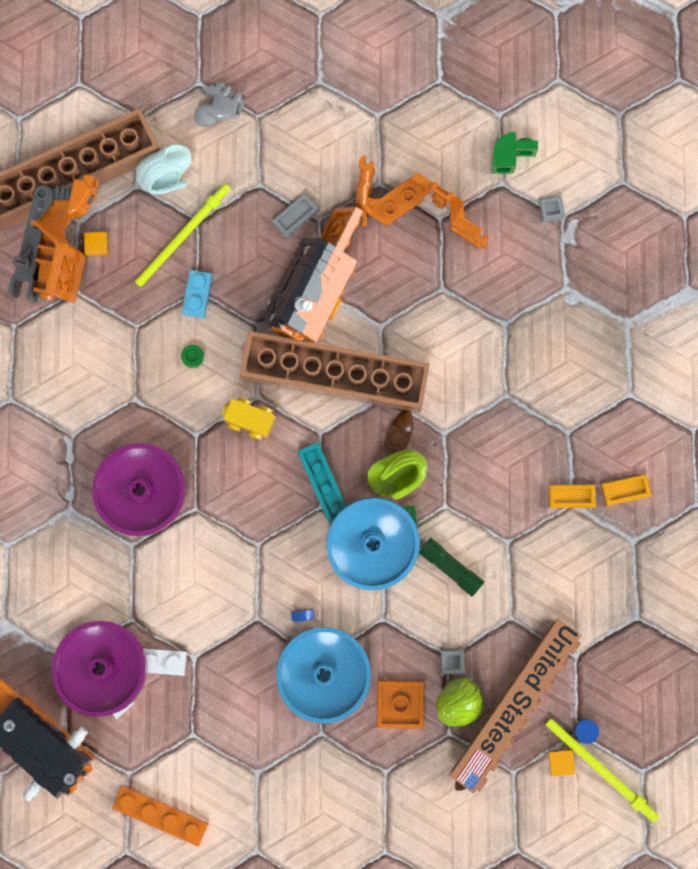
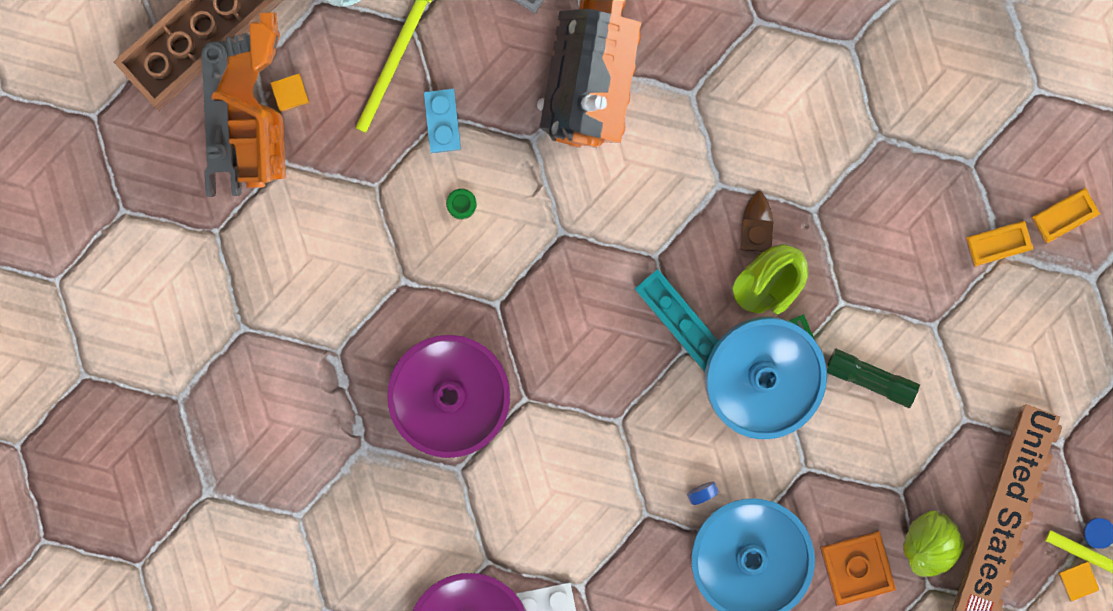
camera: 20 degrees left, 5 degrees up
yellow brick [222,397,276,440] -> none
nougat brick [240,331,430,413] -> none
light grey tile [440,650,465,674] -> none

